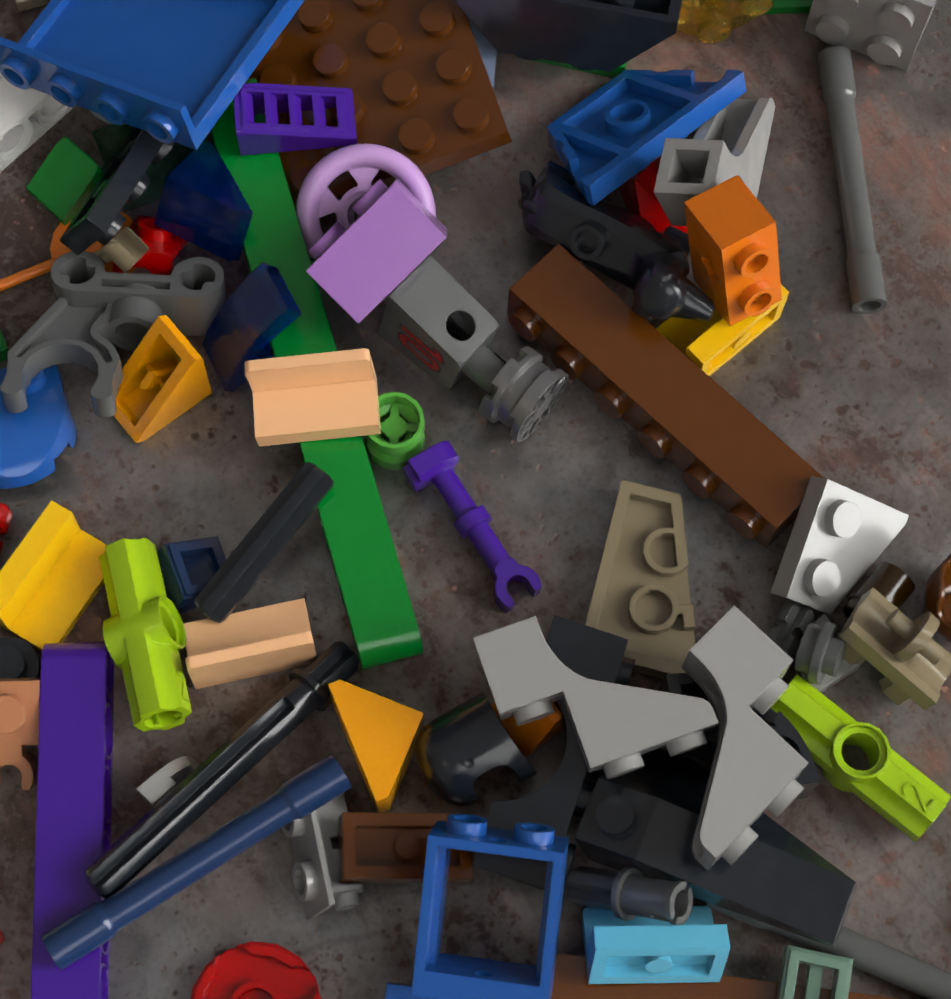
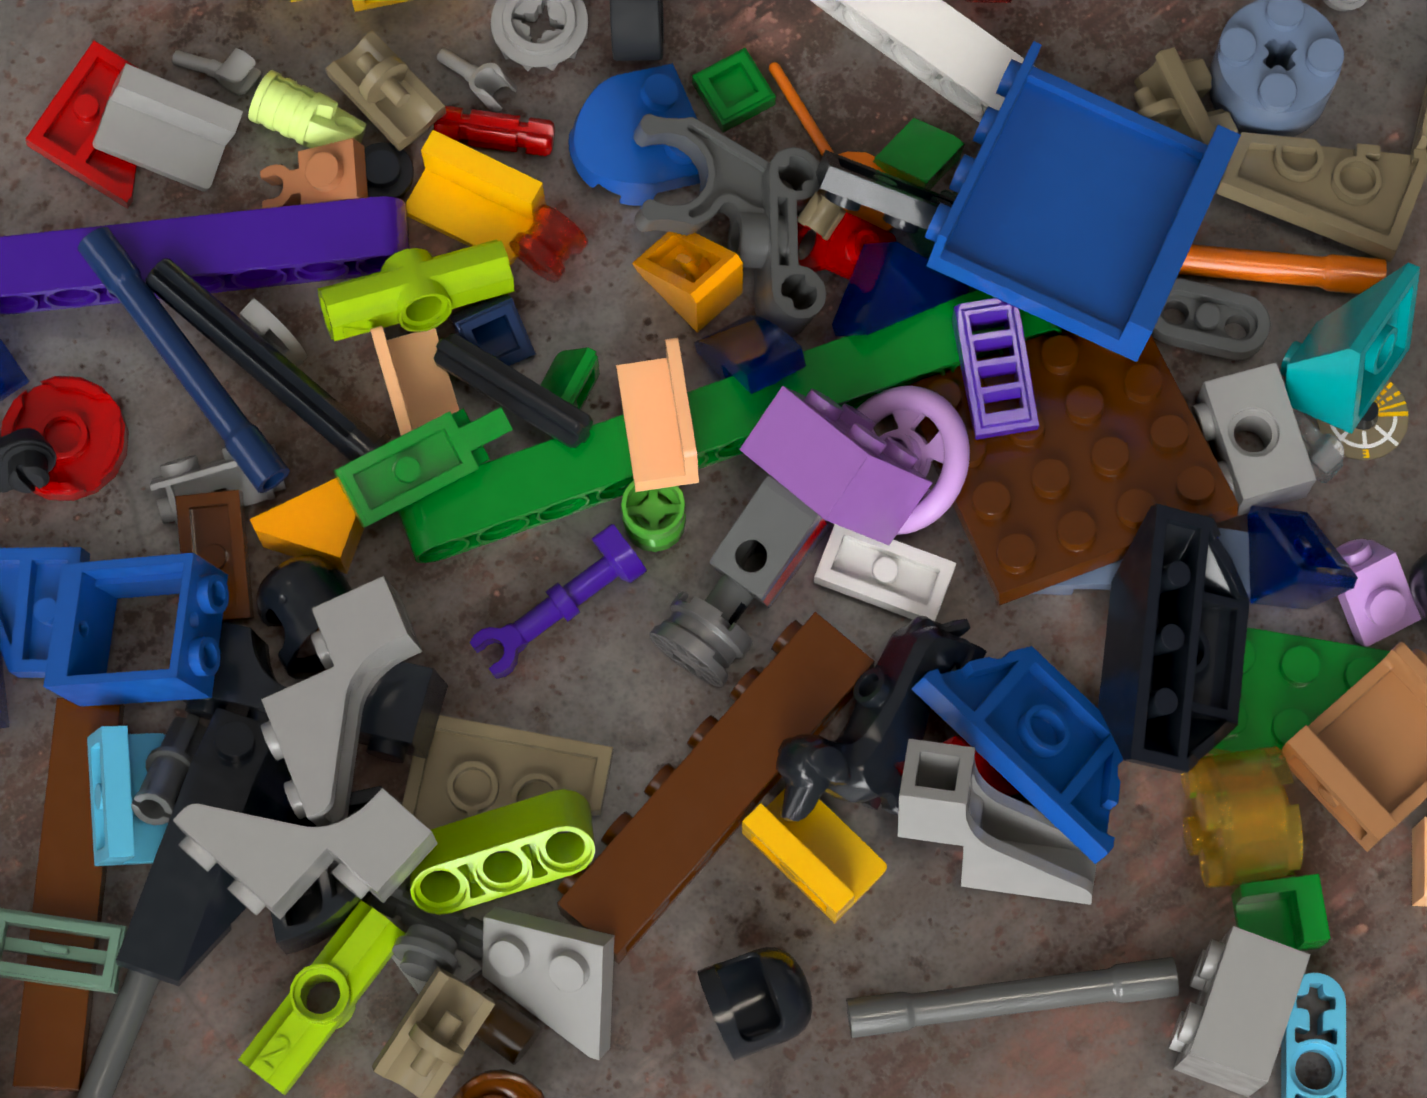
camera: 90 degrees right, 5 degrees up
orange brick [684,175,782,326] -> none
none -> green hinge [333,407,513,528]
none -> lime beam [410,789,595,915]
none -> clear red wheel [509,204,588,283]
none -> green slope [540,347,600,410]
none -> black helmet [697,947,813,1061]
none -> white plate [814,524,957,621]

